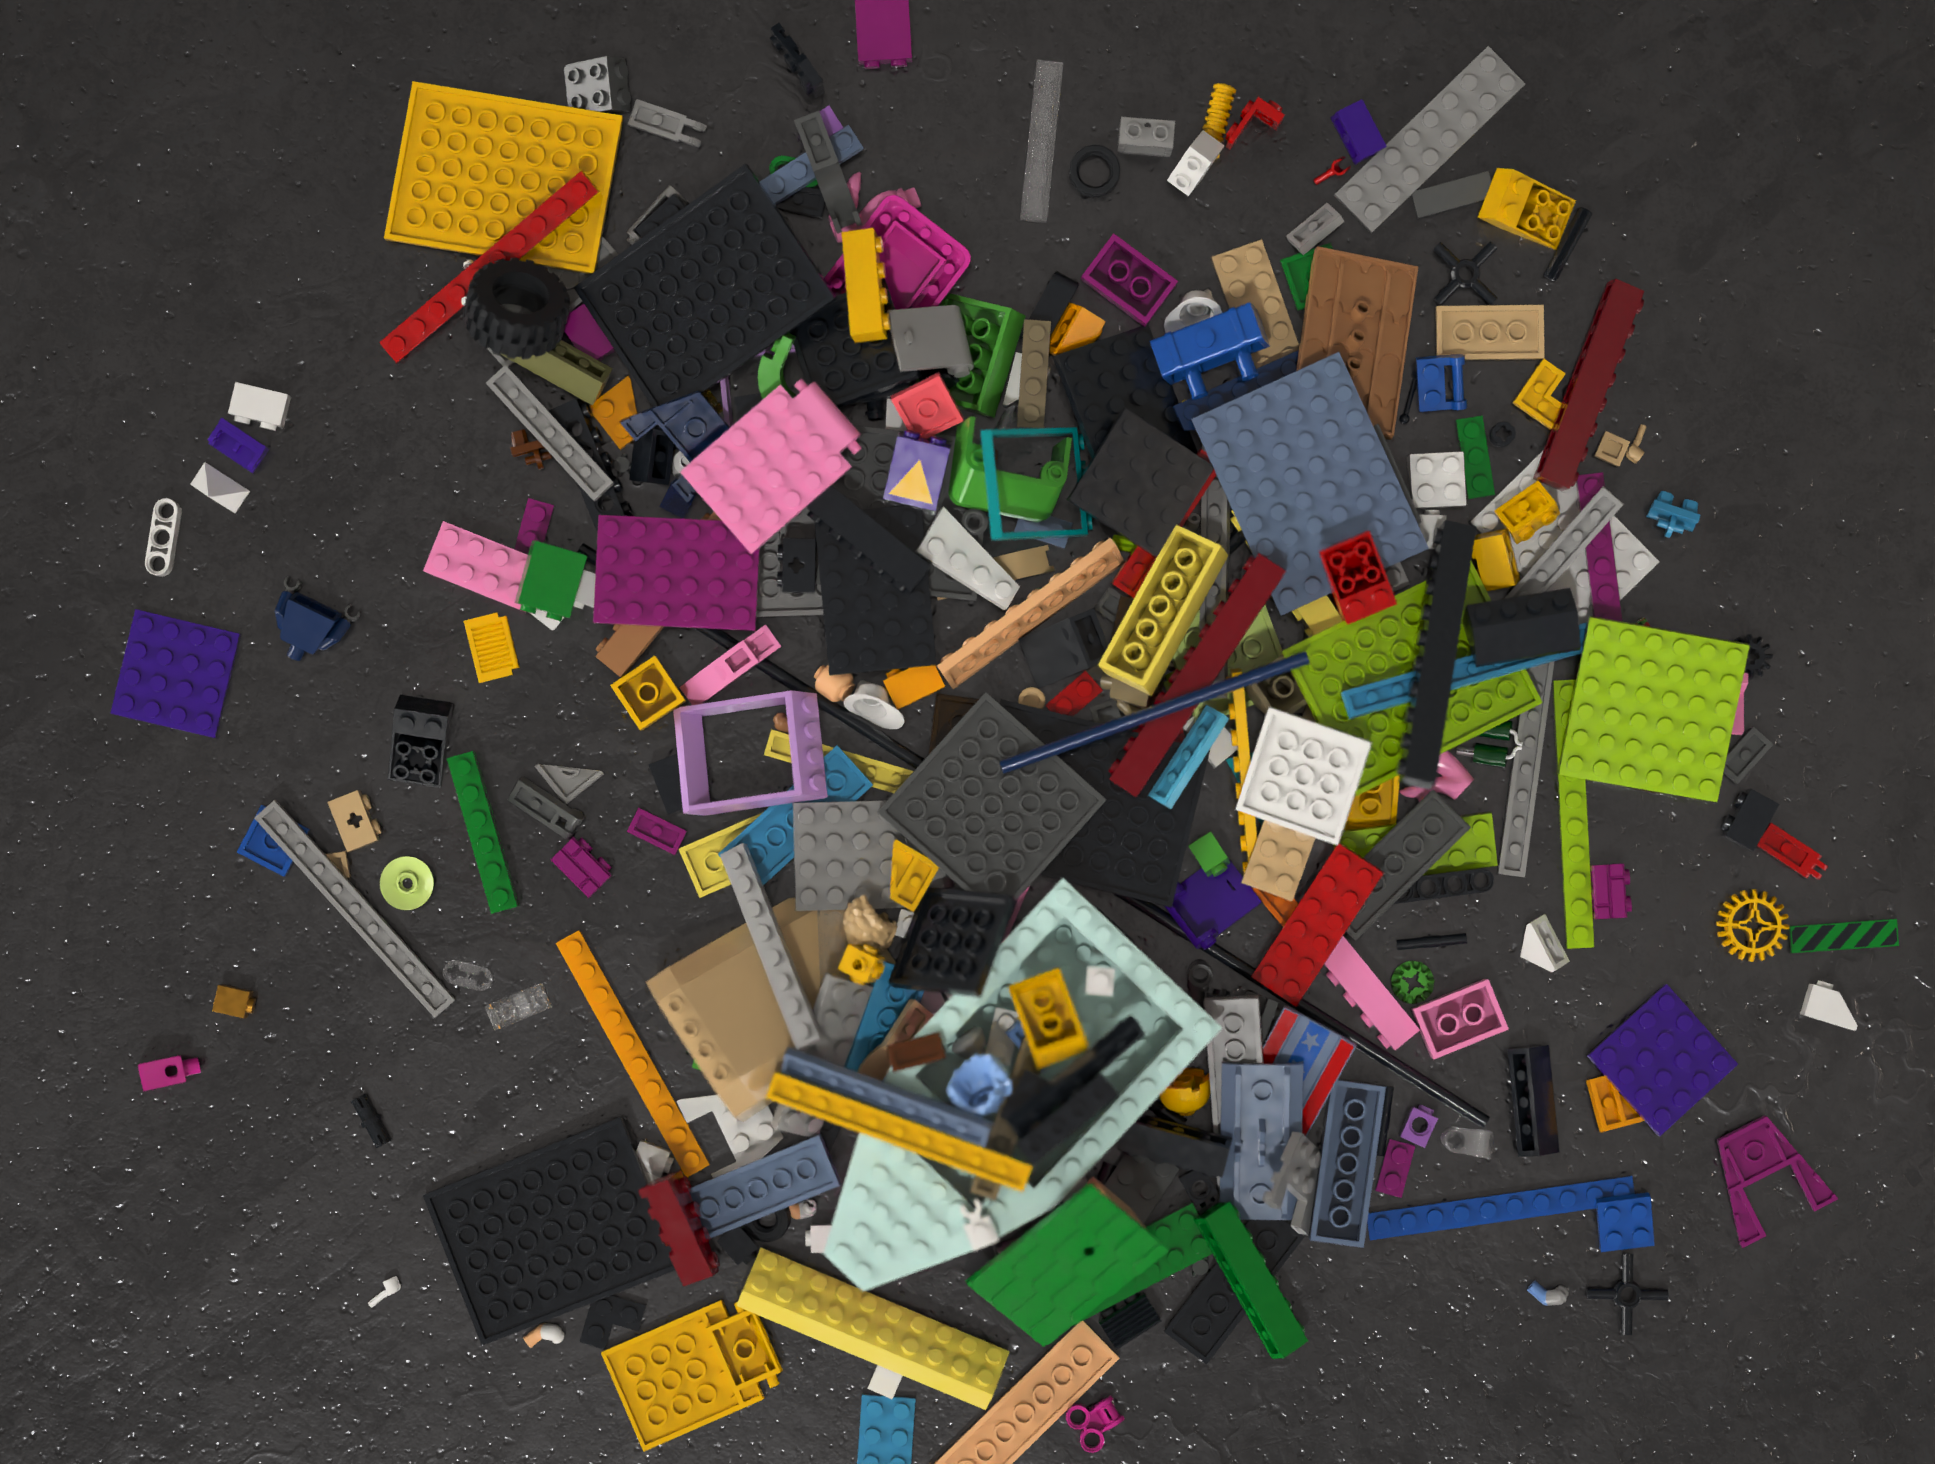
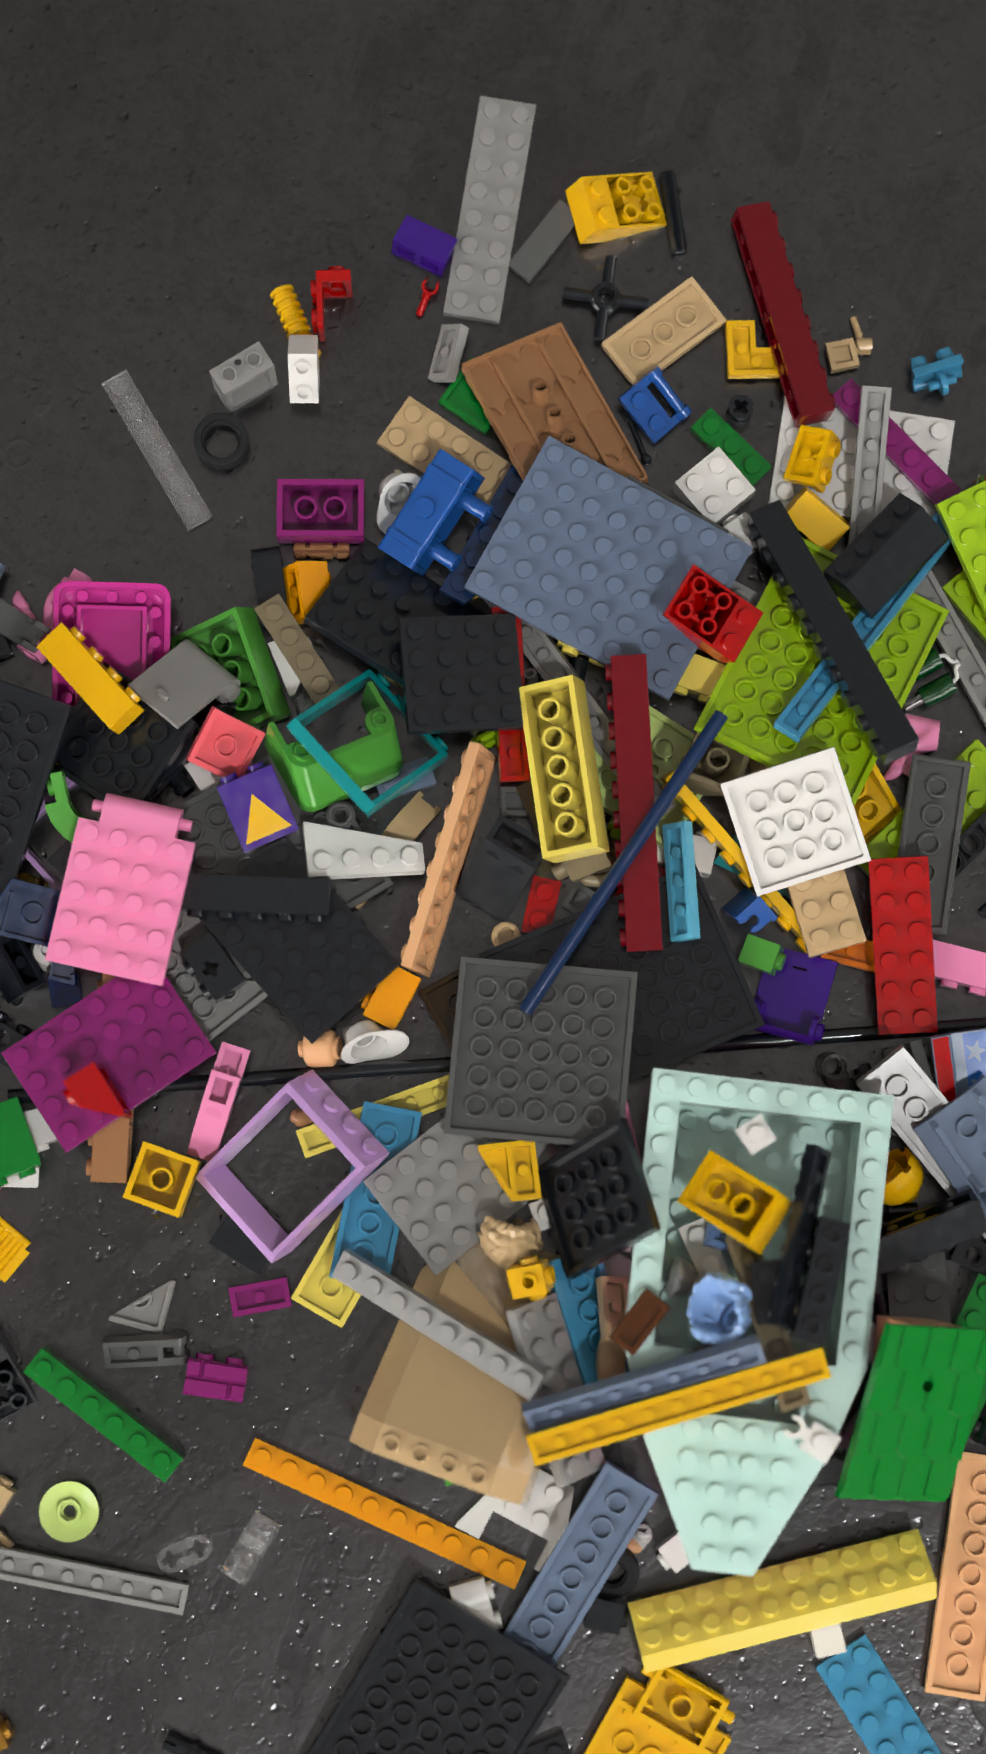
camera: 40 degrees left, 5 degrees down
dark red wedge [638,1170,720,1287] -> none
none -> red slope [62,1062,133,1118]
none -> medium nougat axle [293,542,350,559]
none -> blue hinge [721,888,778,932]

